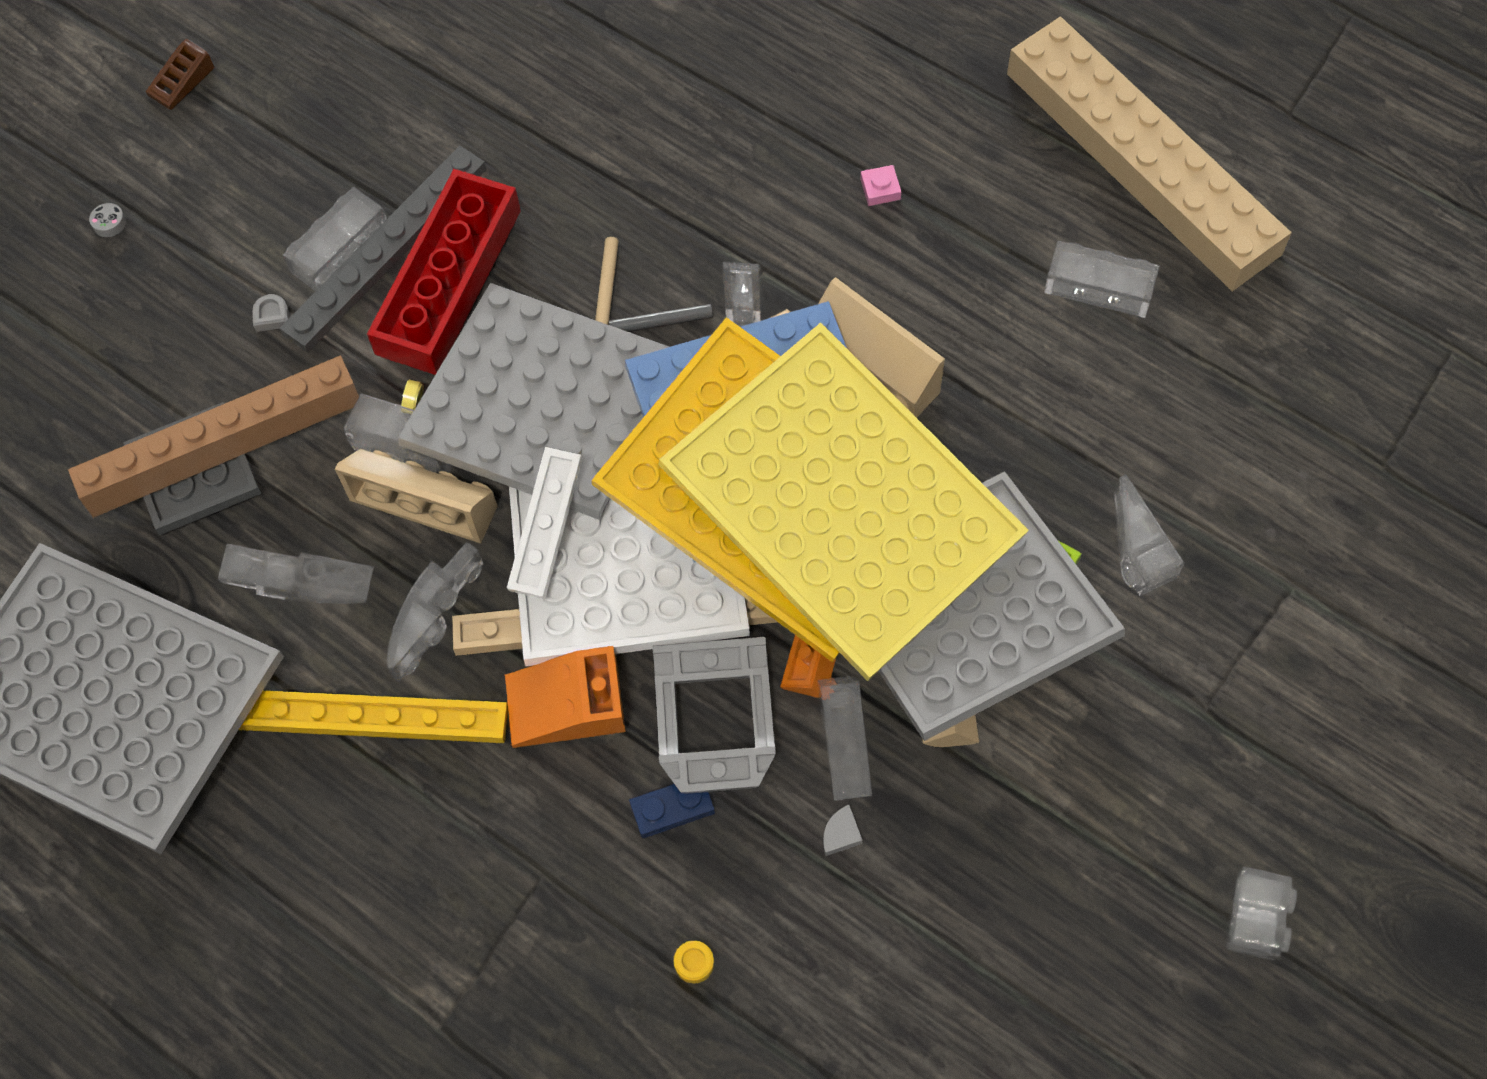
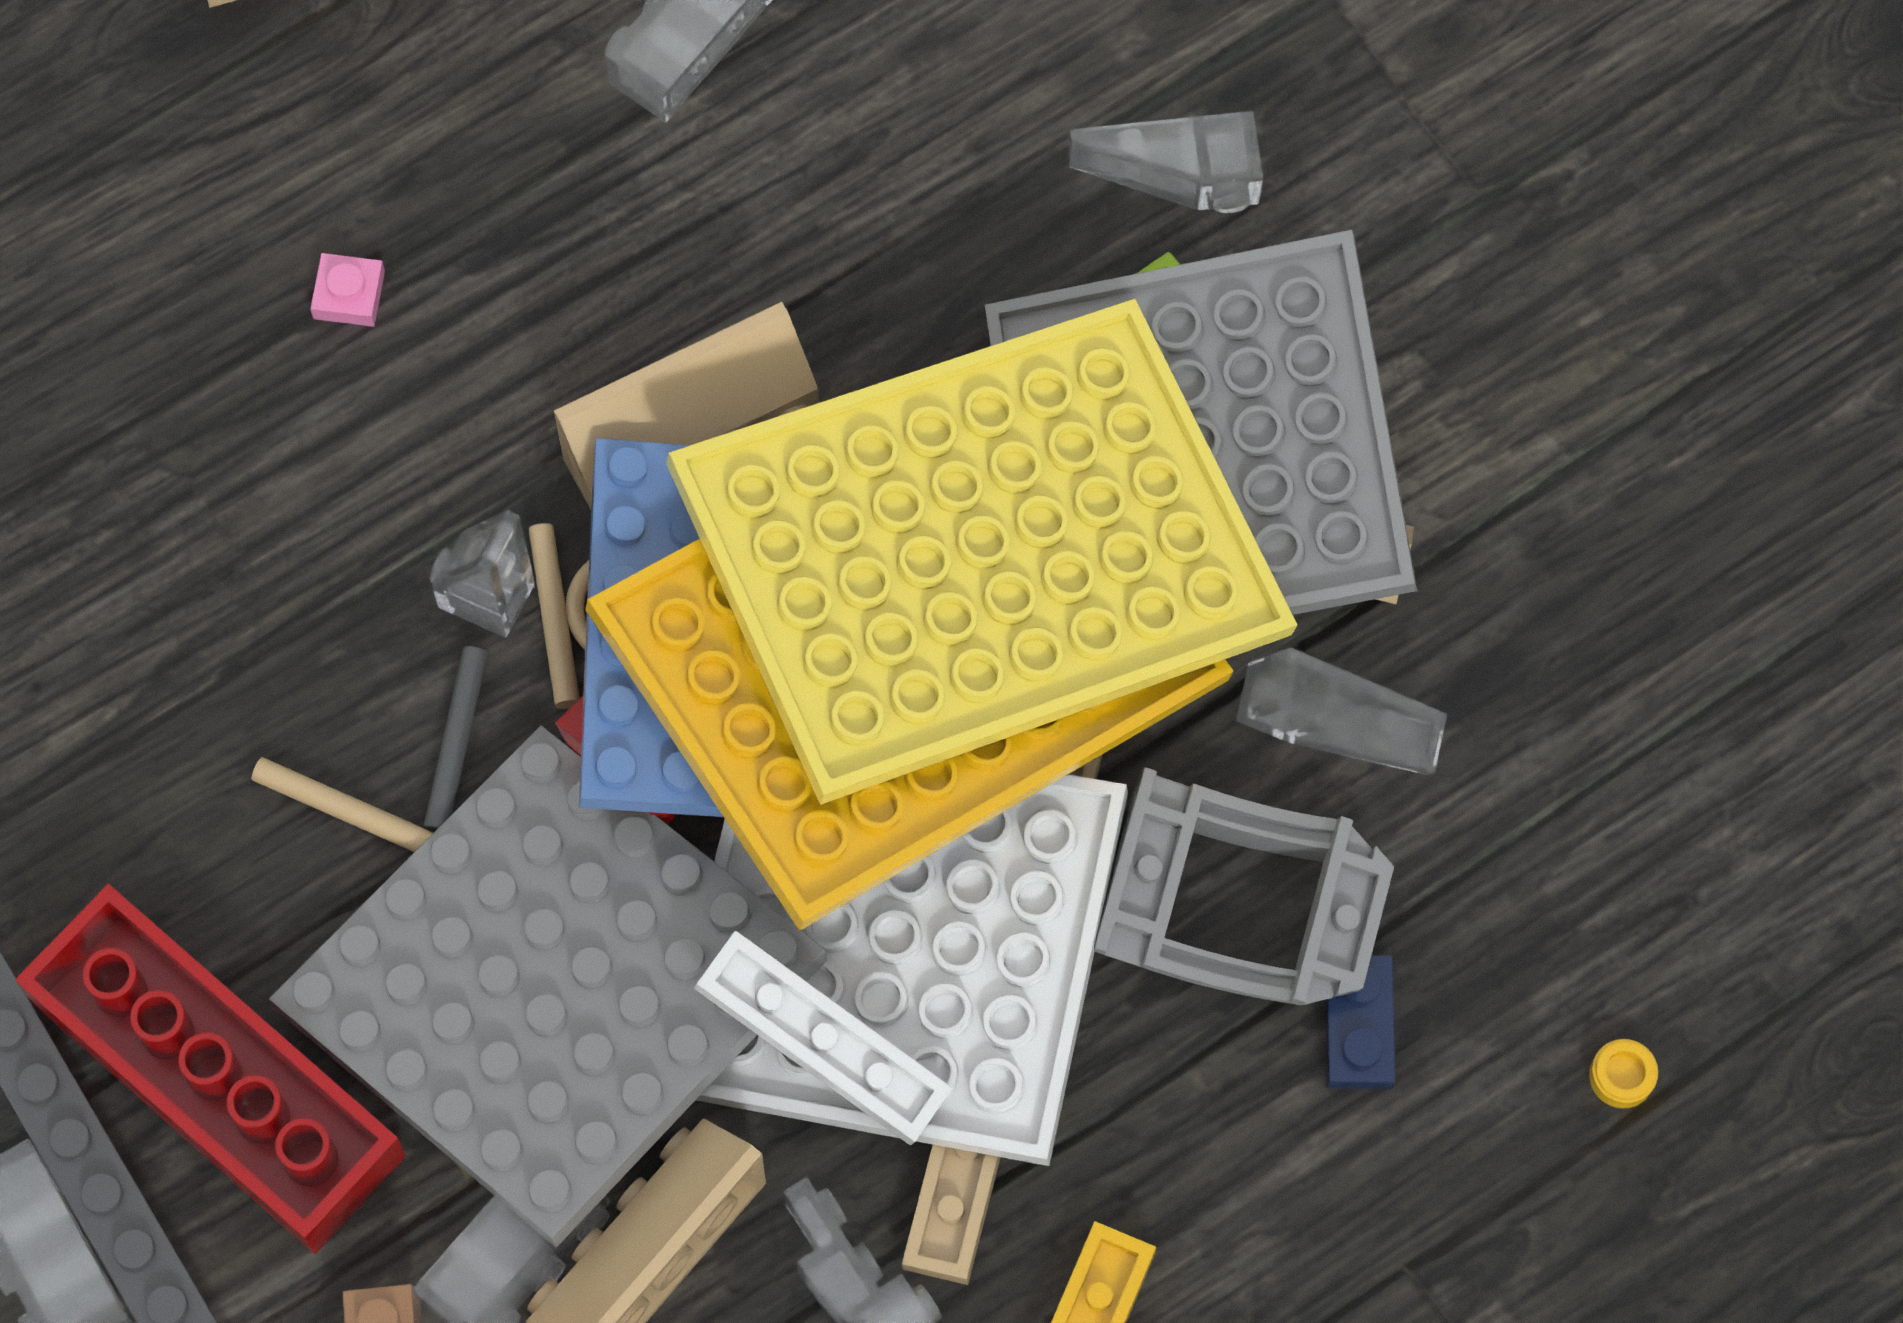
camera: 75 degrees left, 5 degrees up
light yellow tile [401,379,424,416] -> none
orange slope [505,646,626,748] -> none
orange slope [780,635,836,698] -> none
light grey tile [823,805,862,856] -> none
clear brick [1226,866,1297,961] -> none

